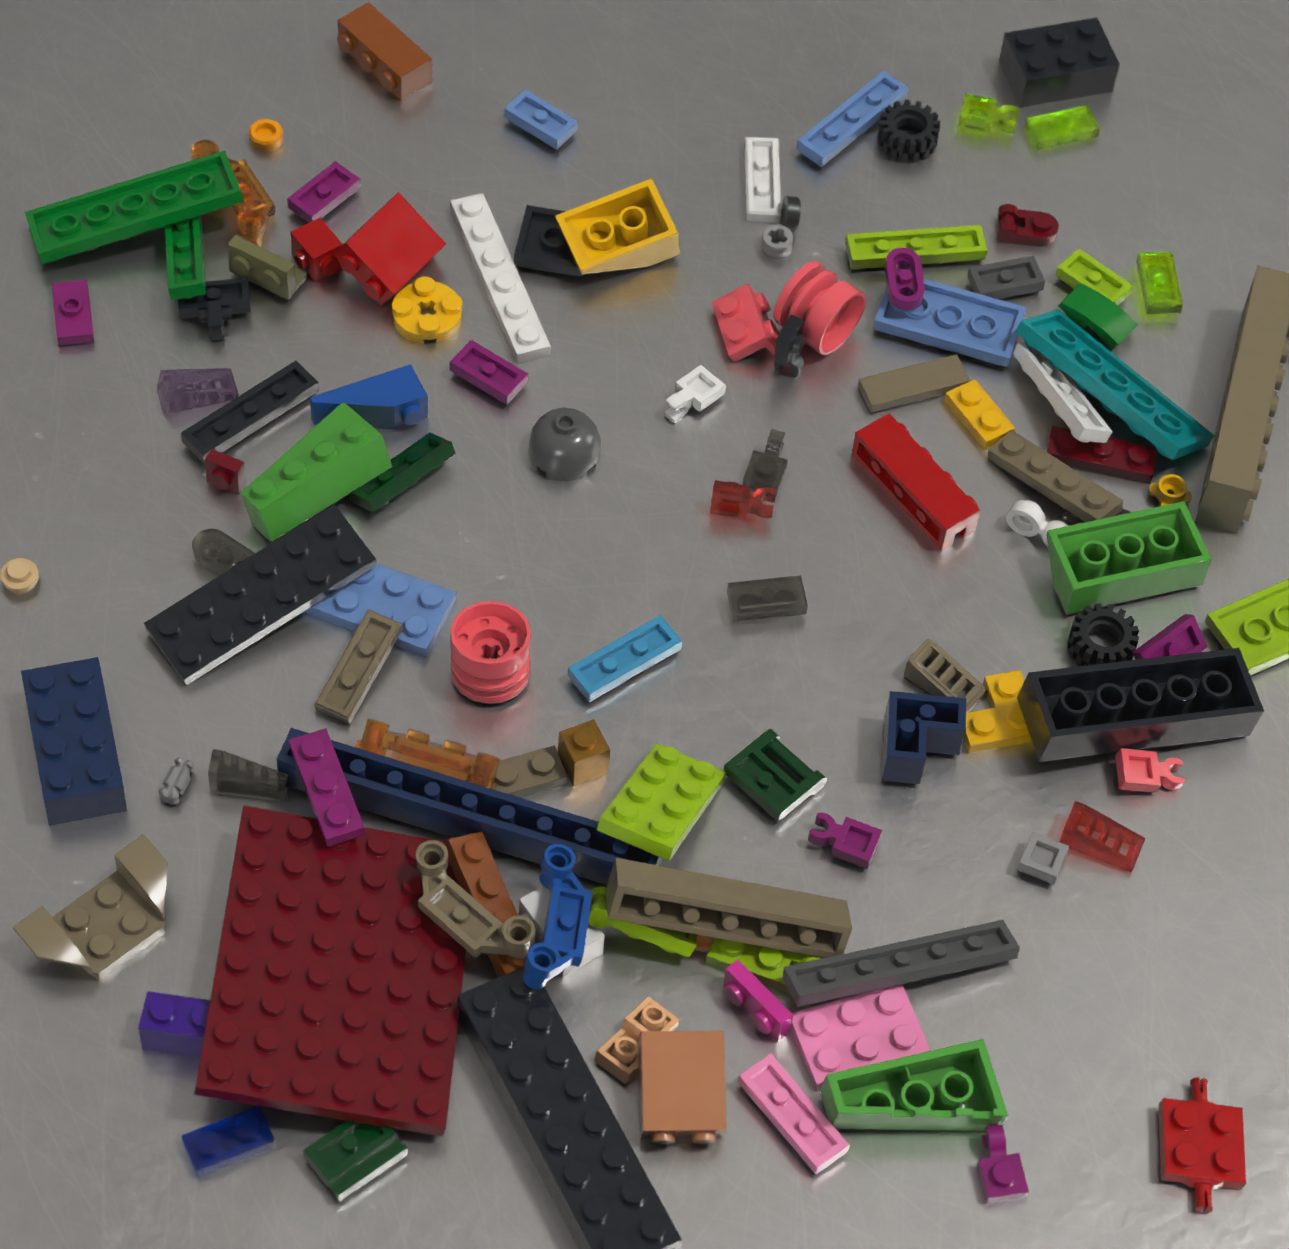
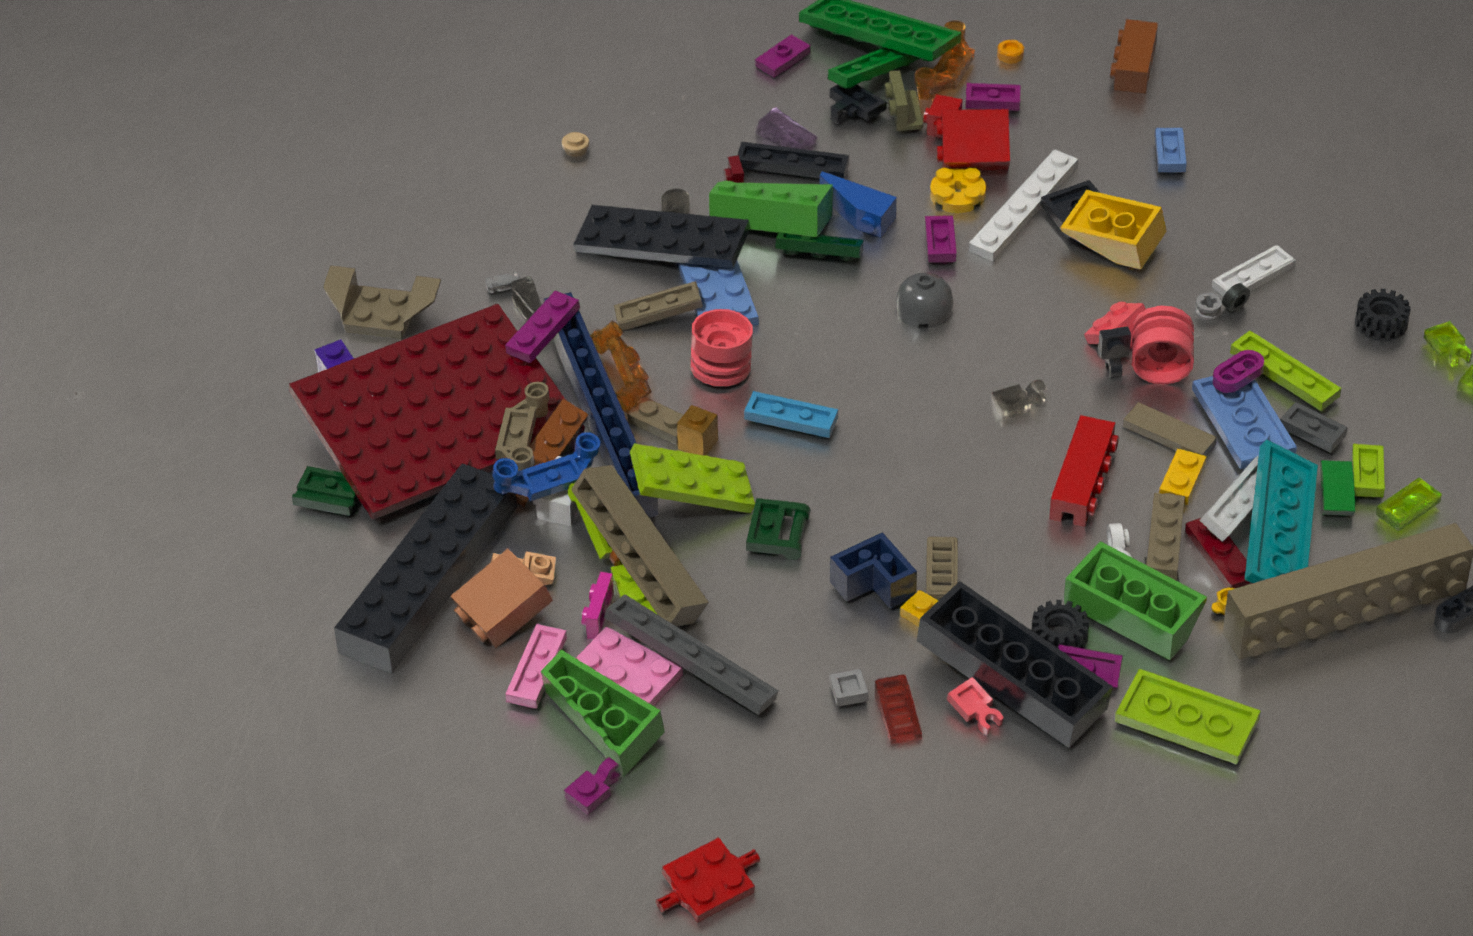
camera: 60 degrees right, 10 degrees down
dark blue brick [21,657,127,826] -> none
clear blue plate [181,1106,276,1178] -> none
white plate [664,365,726,423] -> none
clear red plate [710,480,777,519] -> none
clear smoke plate [727,575,808,622] -> none
medium blue plate [796,70,909,167] -> none
magenta plate [808,812,882,869] -> none
dark red plate [997,204,1059,247] -> none

